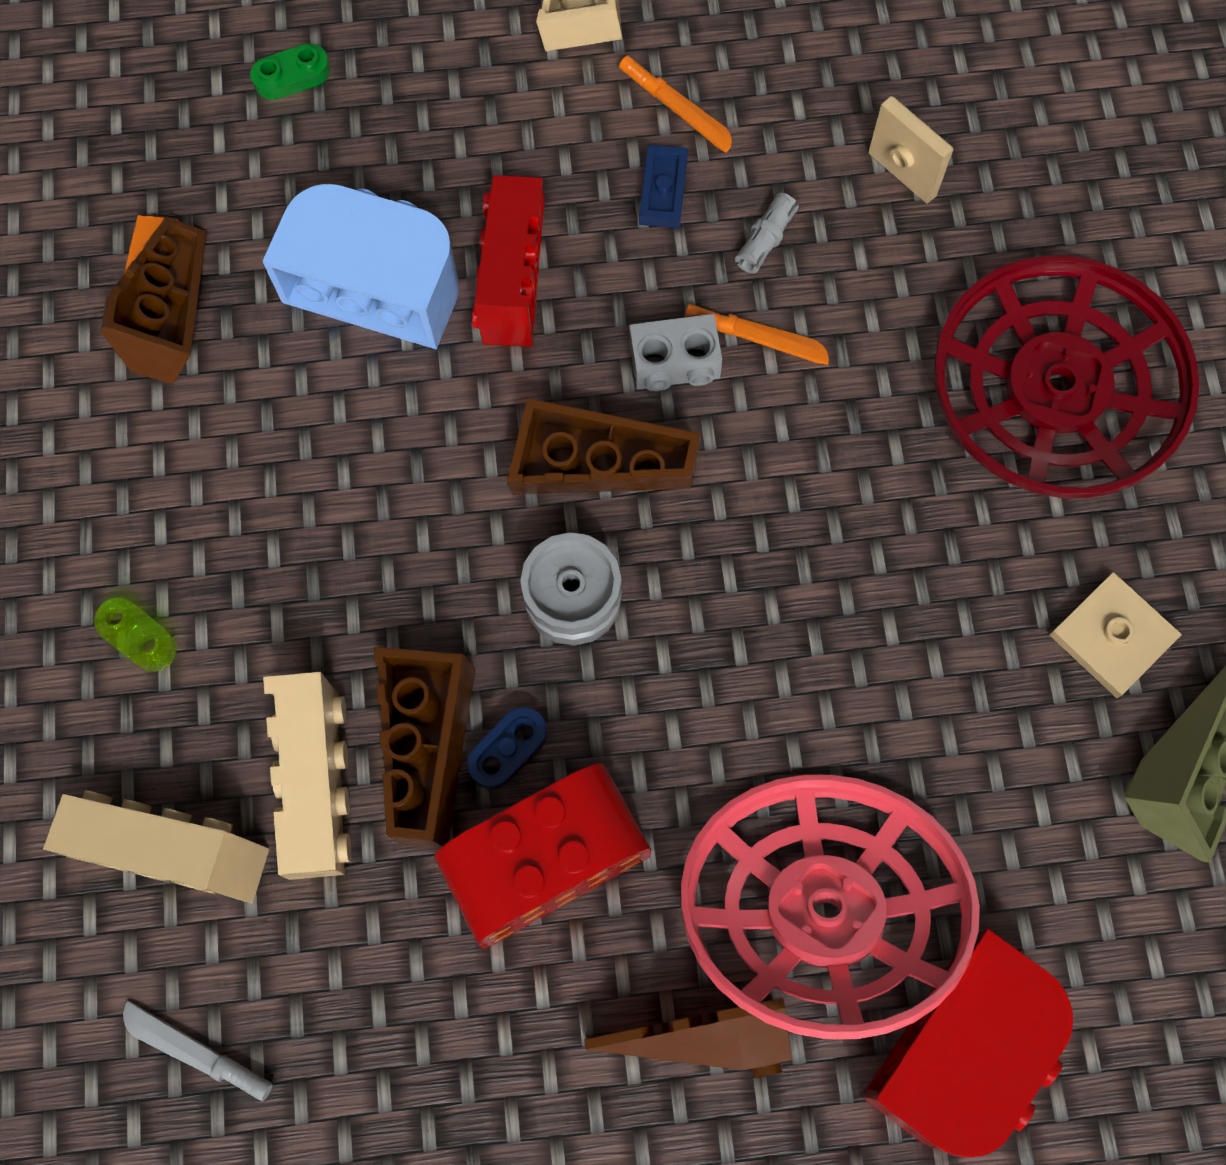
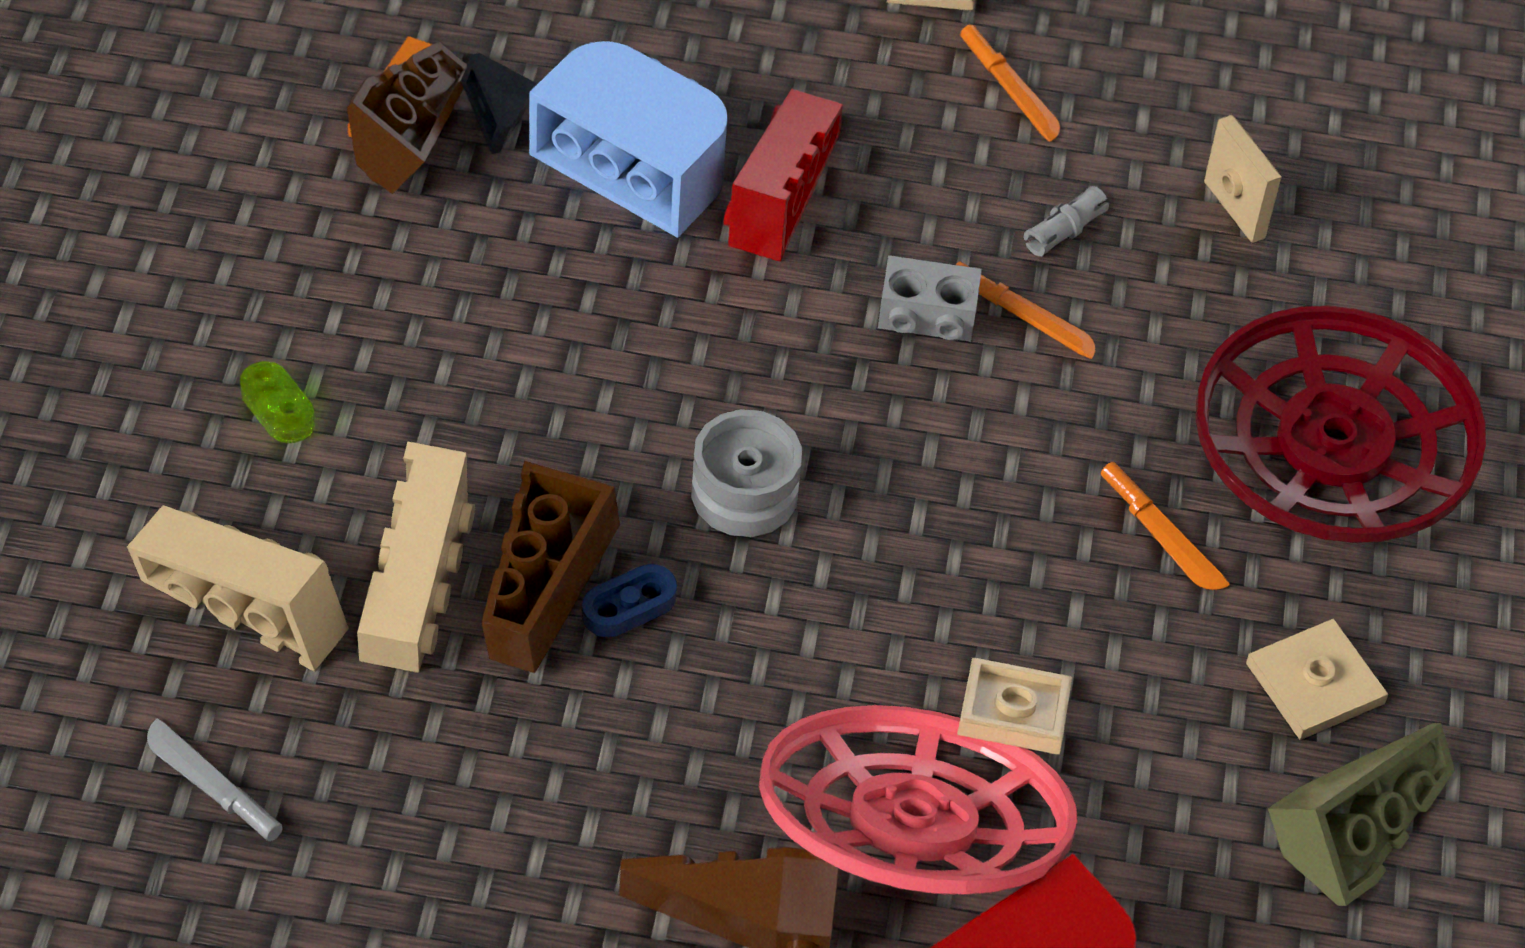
camera: 10 degrees right, 20 degrees down
red brick [434,763,651,949] -> none
reddish brown wedge [507,398,701,495] -> none
dark blue plate [639,145,688,229] -> none
none -> black slope [461,53,537,154]
none -> tan plate [957,658,1072,755]
none -> orange piece [1100,462,1230,590]

